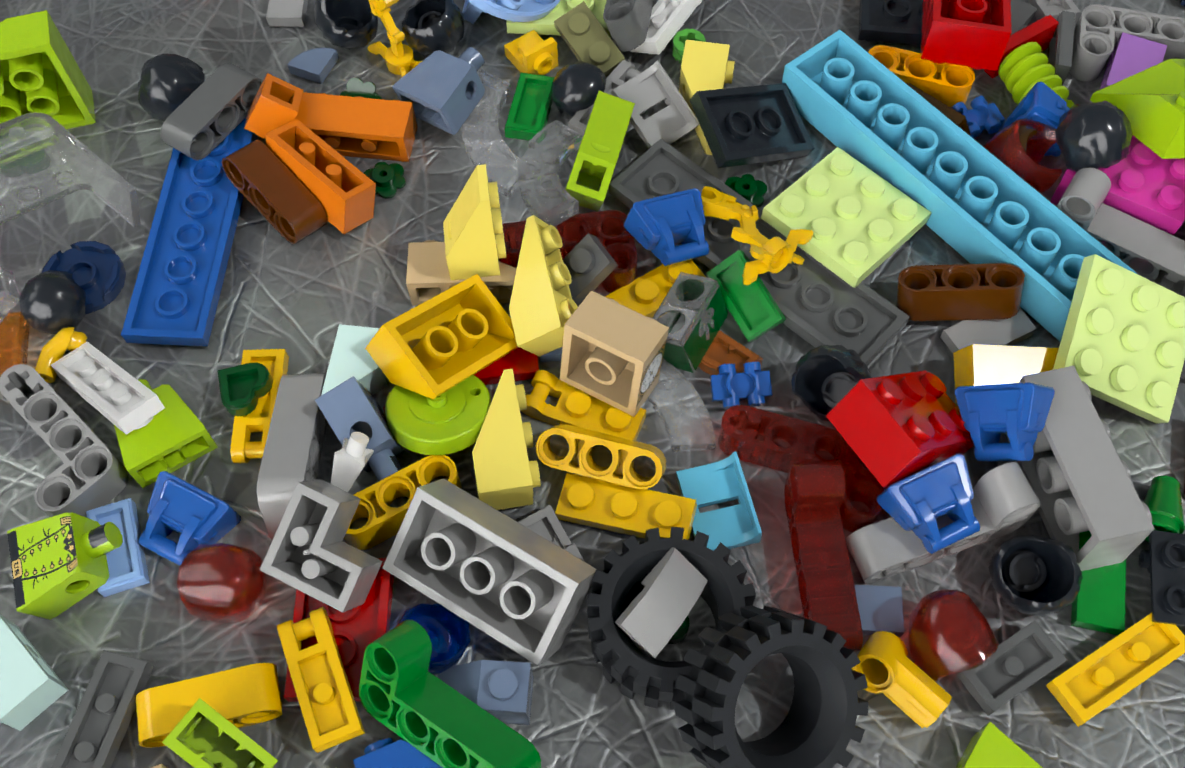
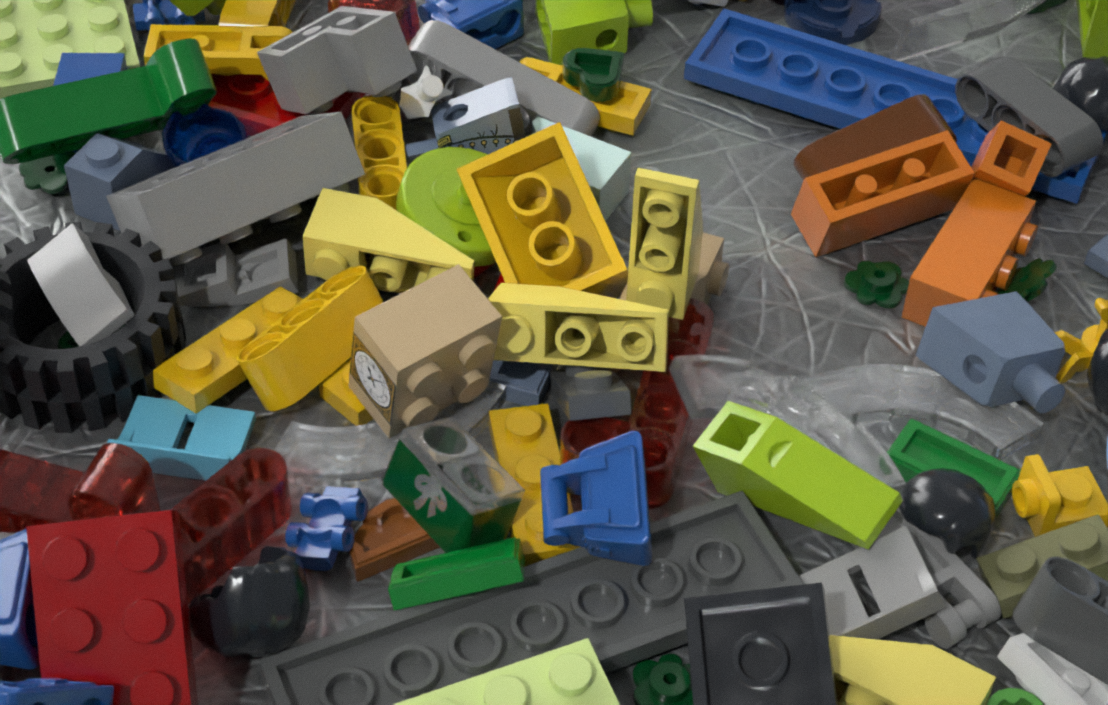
camera: 110 degrees right, 15 degrees down
yellow piece [701,186,813,285] -> none

